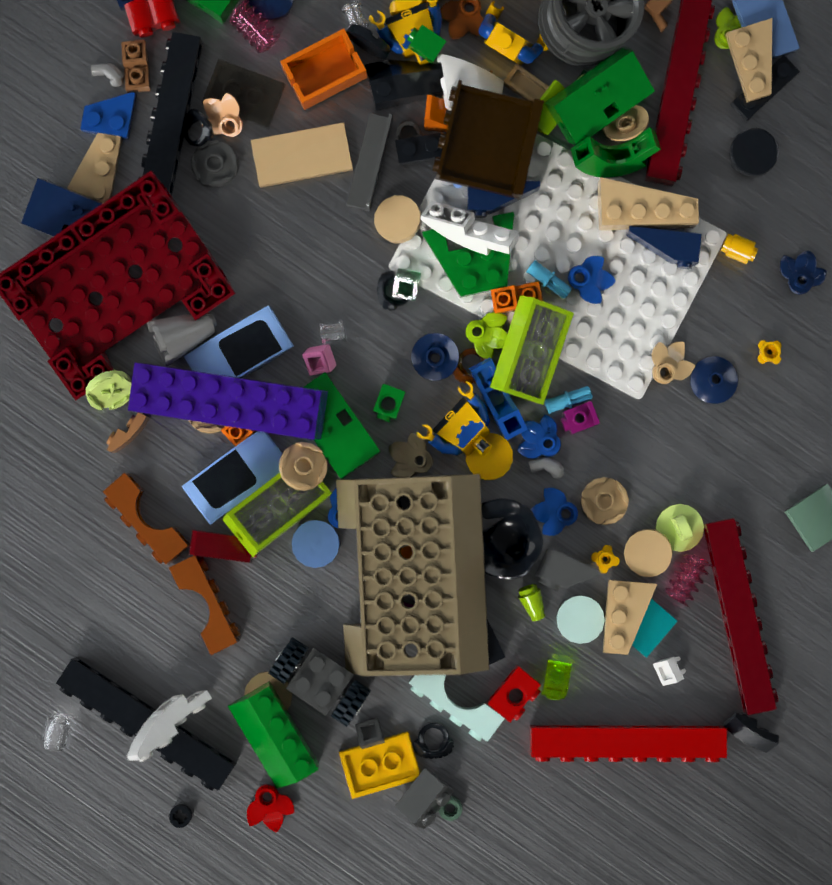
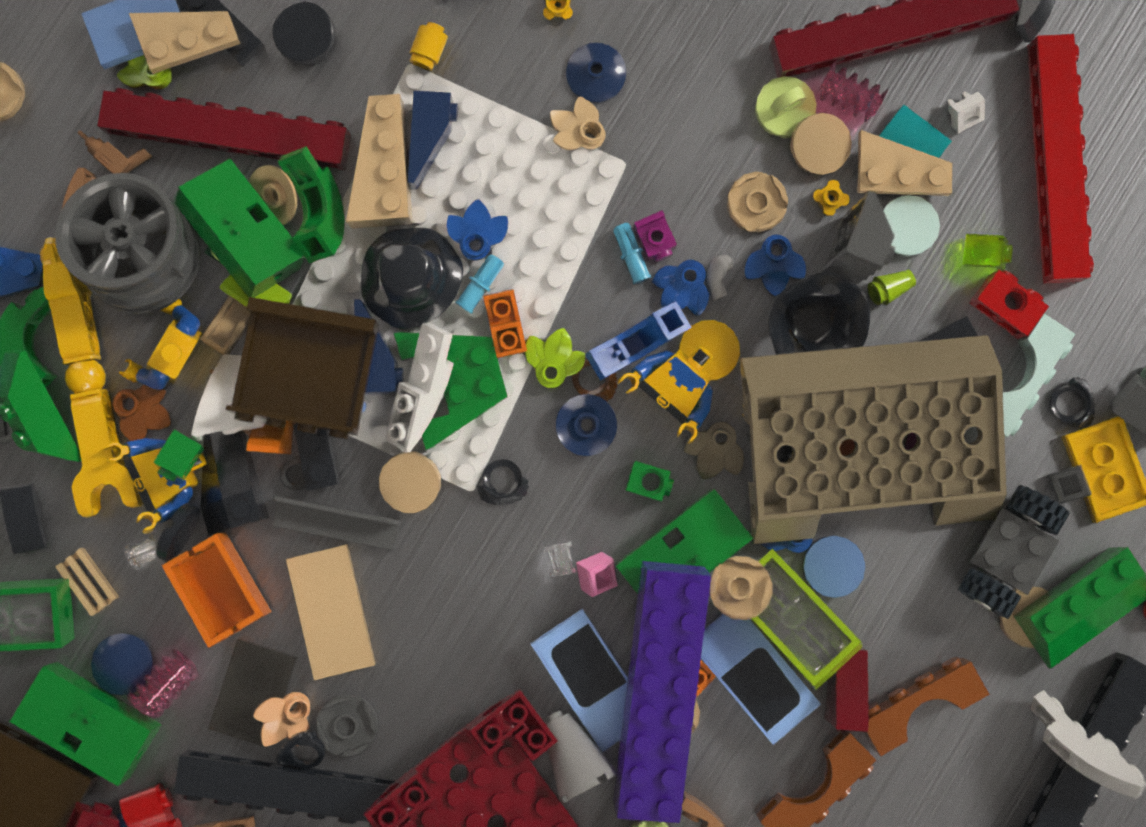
camera: 95 degrees left, 0 degrees up
clear green slope [392,268,421,301] -> none
brick [490,295,574,405] -> none
none -> black piece [361,227,463,329]

